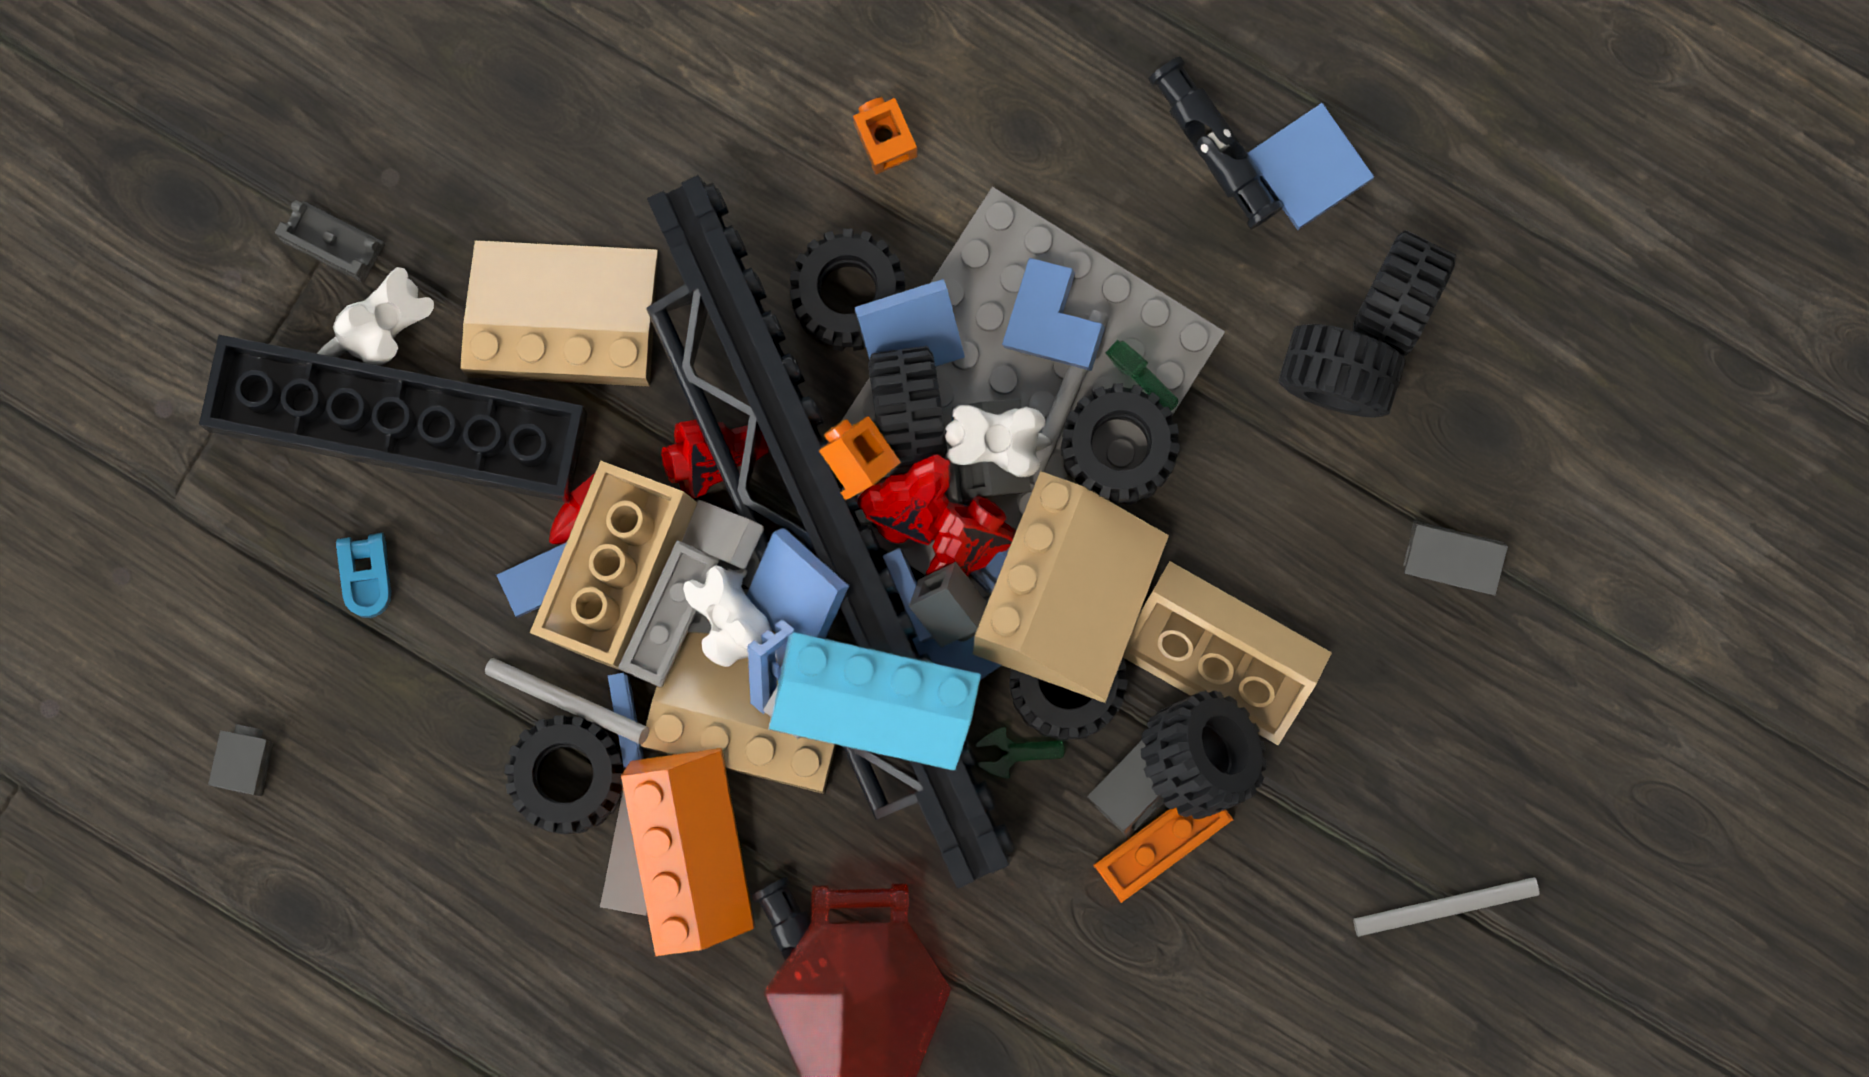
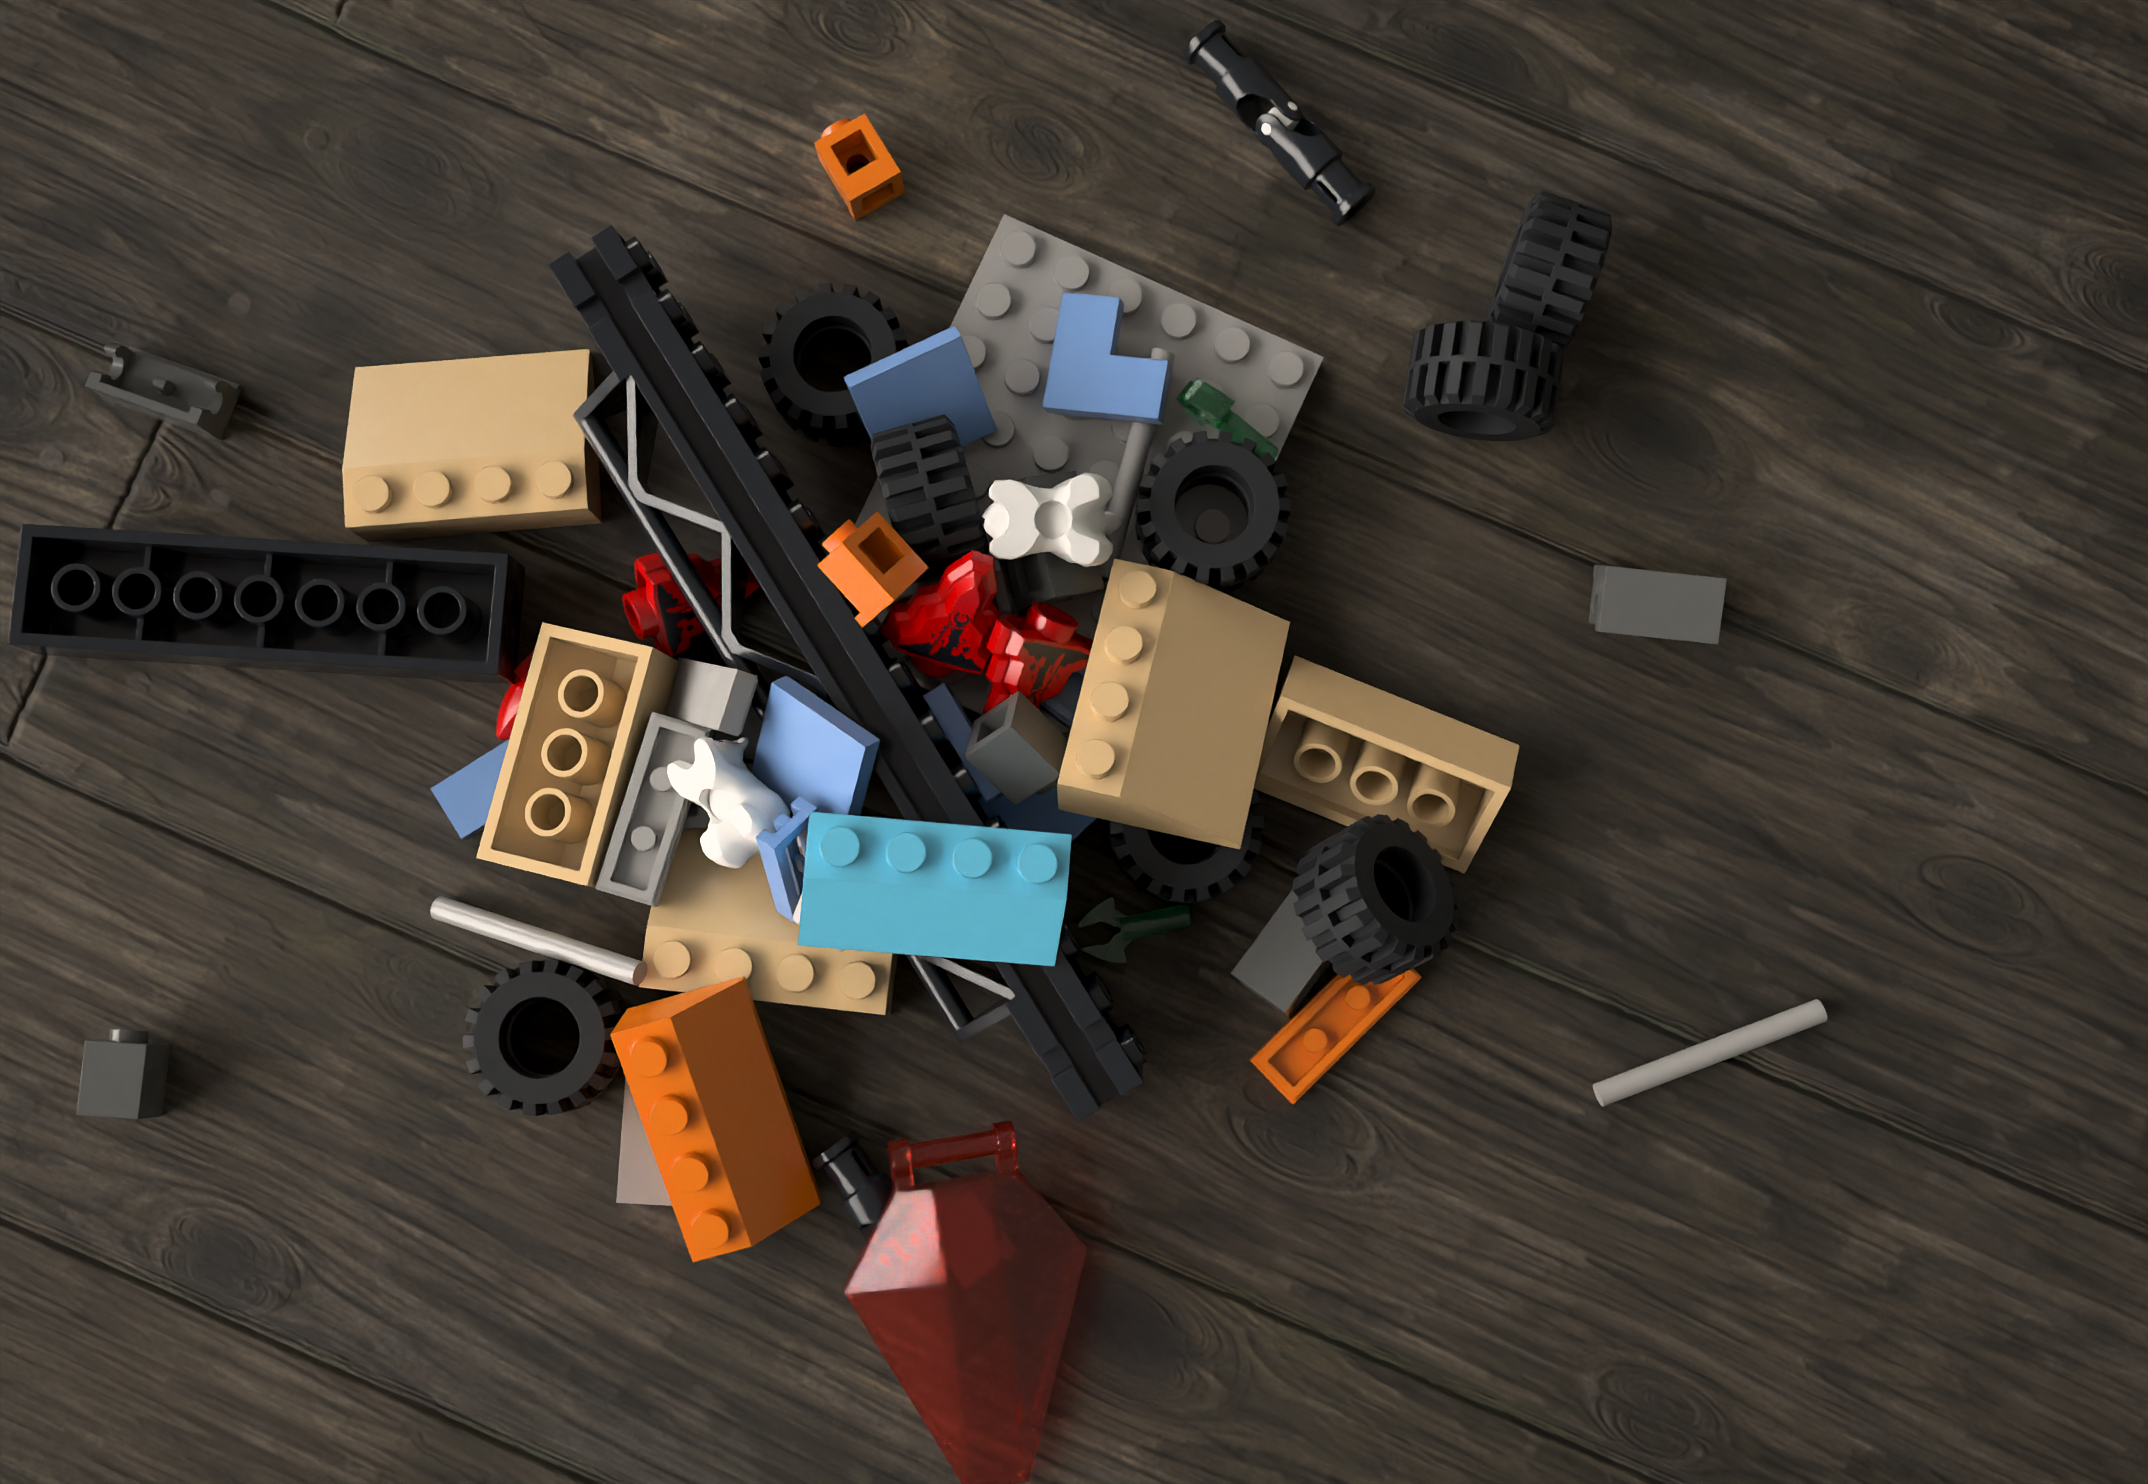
camera: 10 degrees left, 0 degrees up
white animal [317,267,434,366] -> none
dark azure plate [336,532,391,618] -> none
medium blue tile [608,673,644,769] -> none
medium blue tile [1248,103,1374,230] -> none

